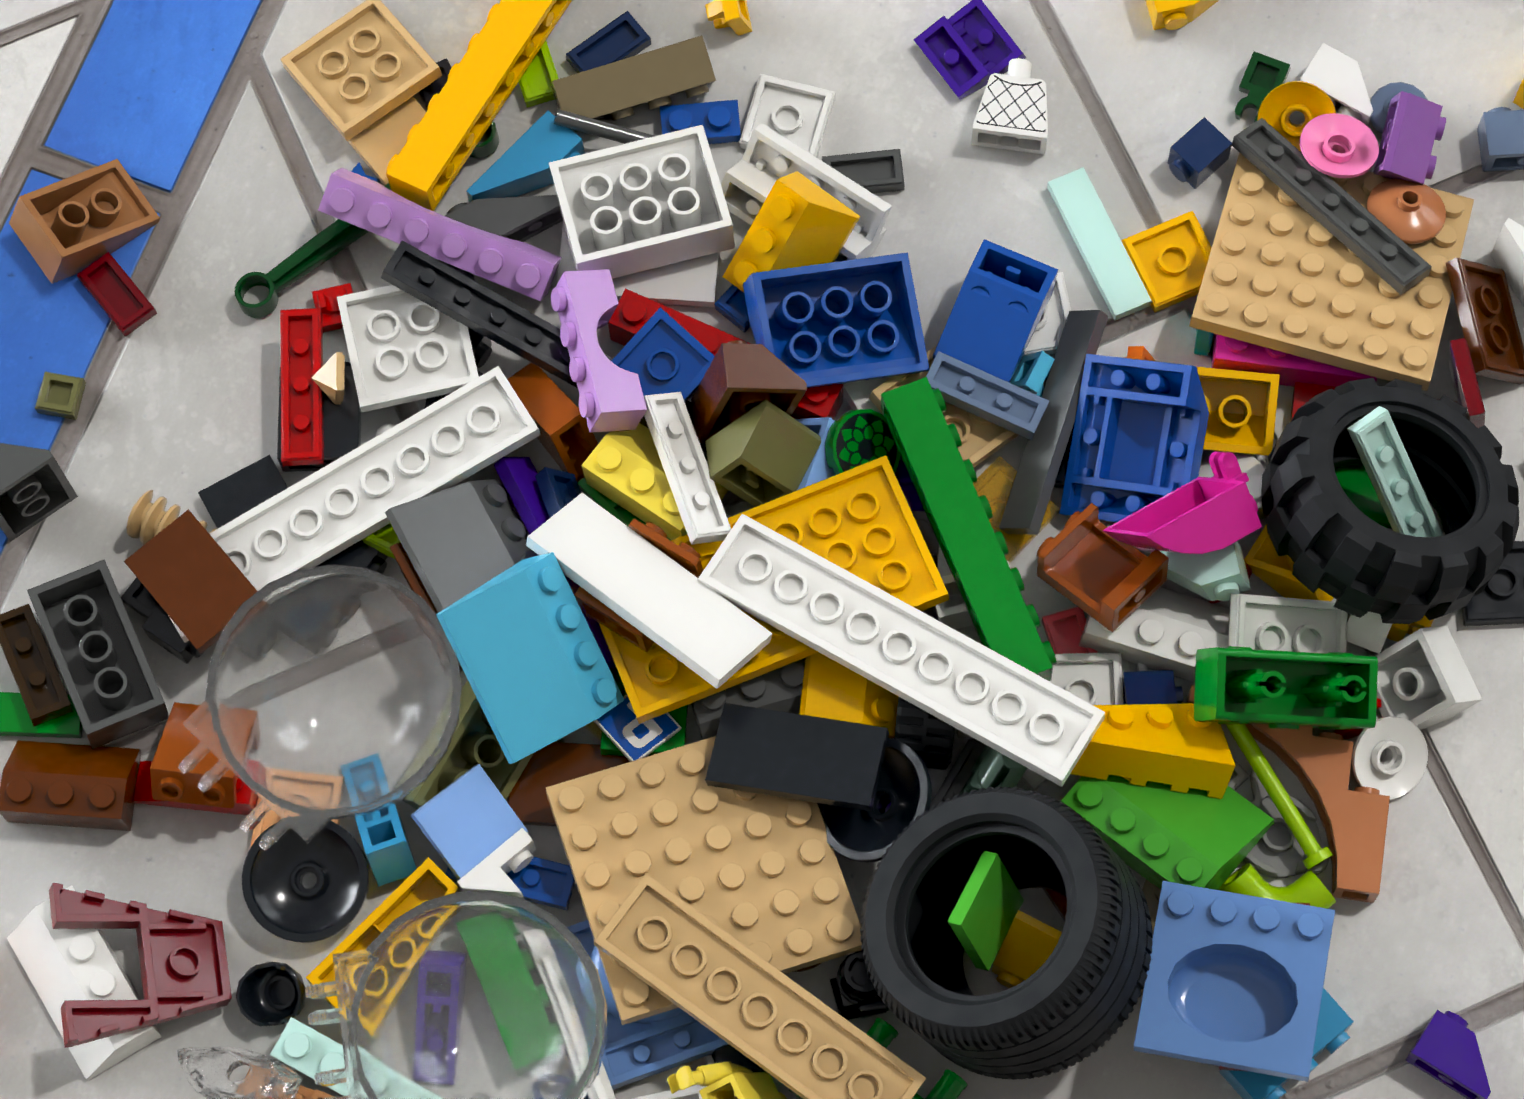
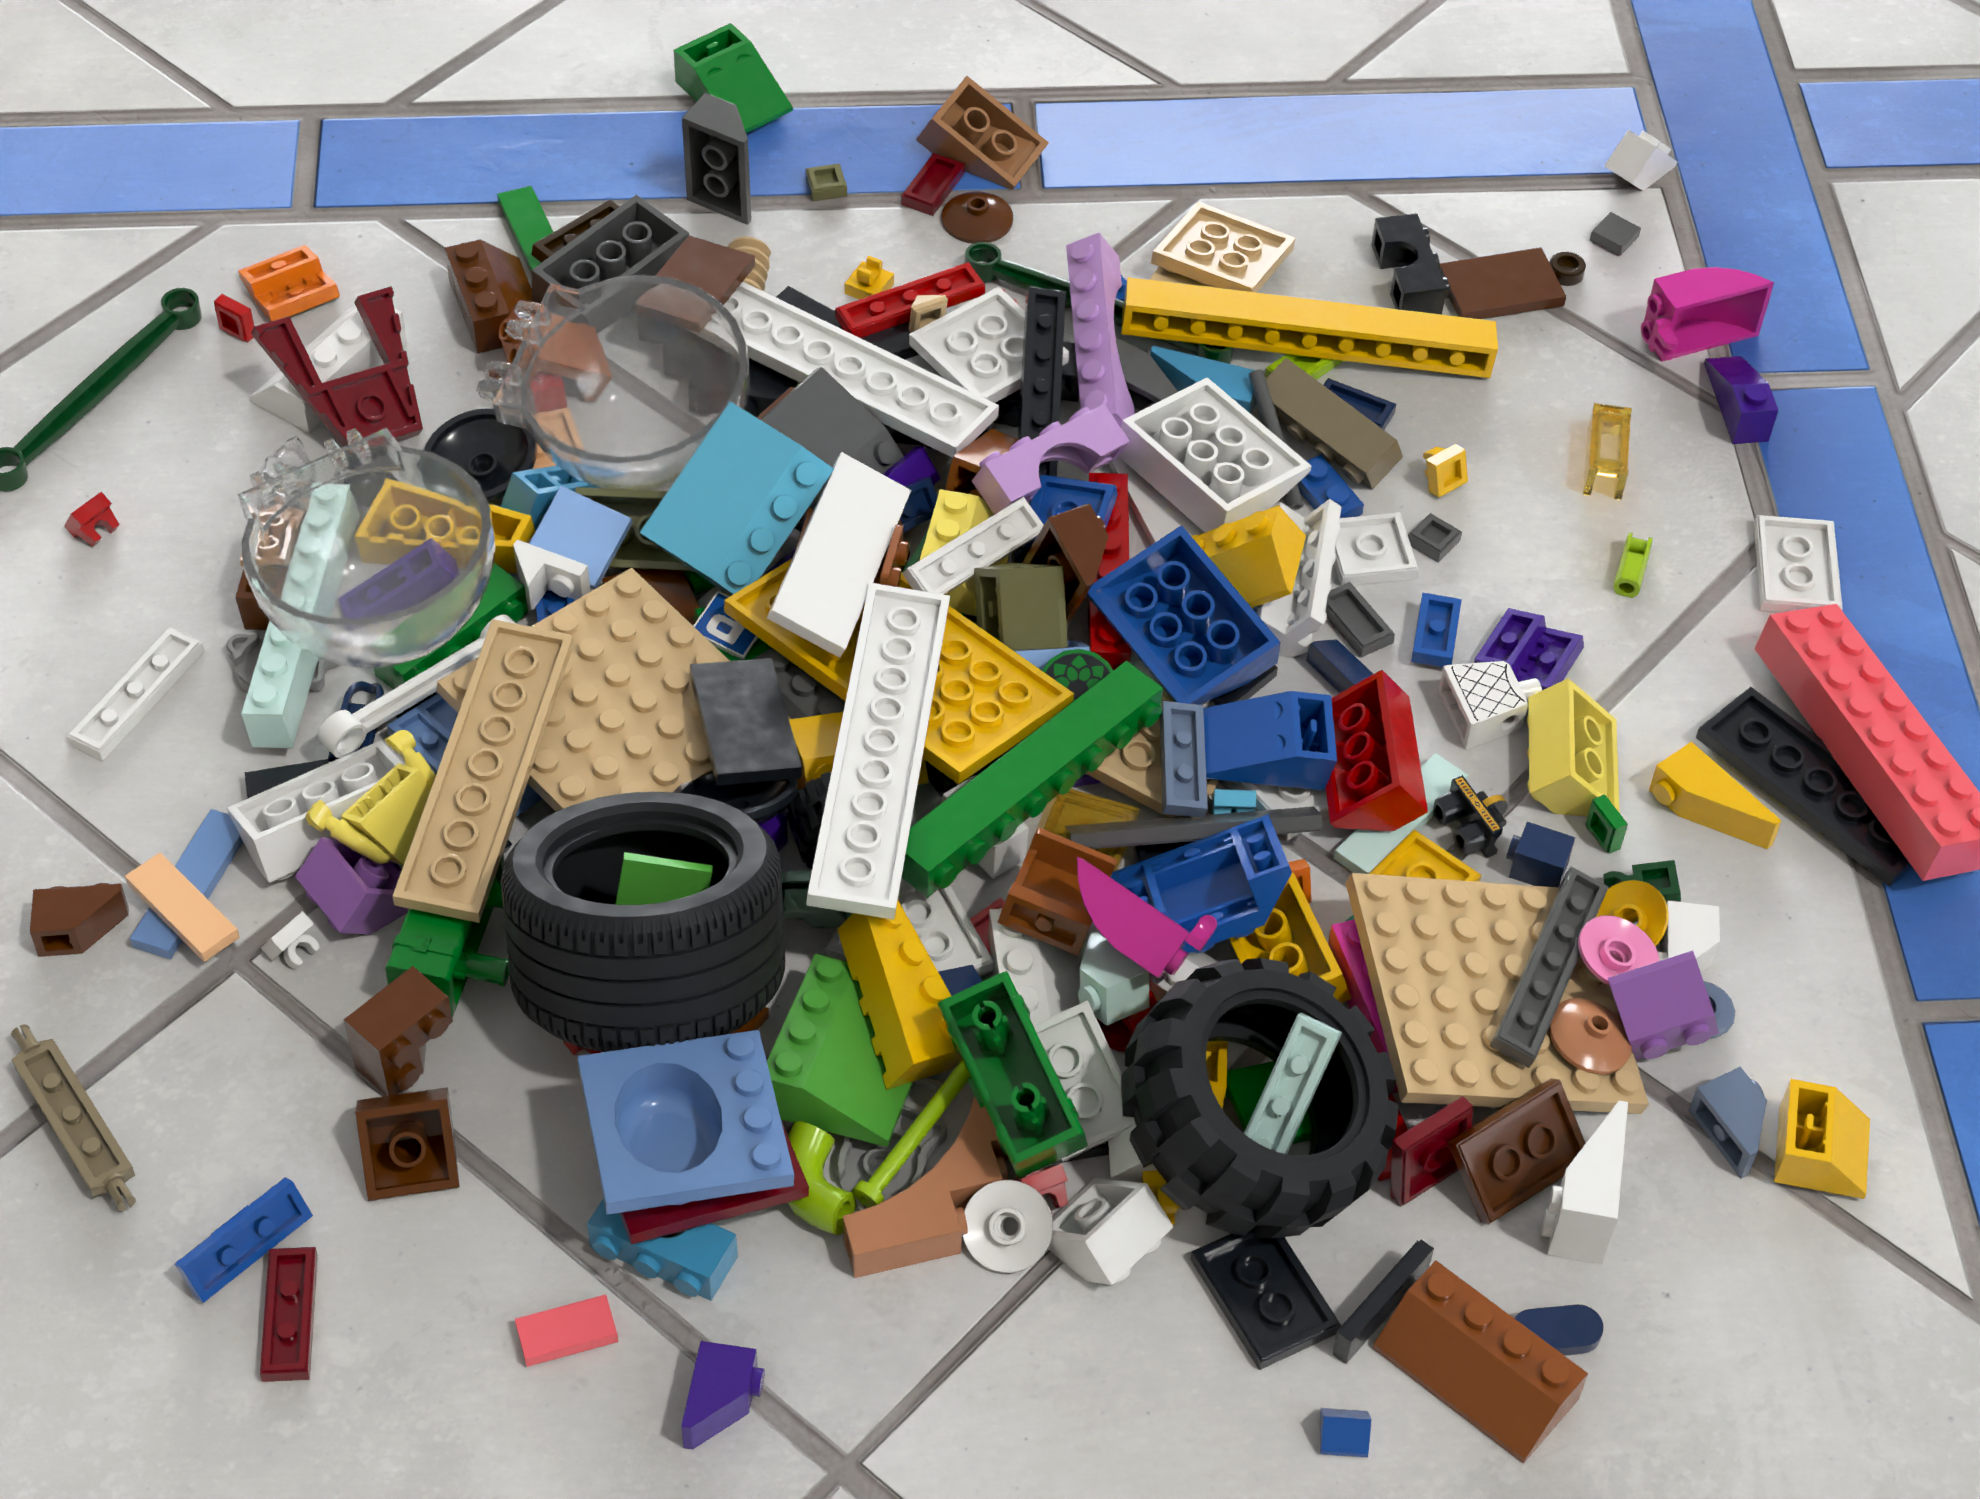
camera: 60 degrees right, 20 degrees down
none -> yellow tile [844,255,894,299]
none -> reddish brown dish [942,192,1013,244]
none -> dark blue slope [1306,639,1373,693]
none -> red slope [1325,670,1428,831]
none -> dark grey tile [1408,513,1462,563]
none -> blue plate [1411,592,1462,667]
none -> black hips [1433,775,1508,858]
none -> light yellow slope [1527,678,1620,817]
none -> green tile [1585,794,1628,854]

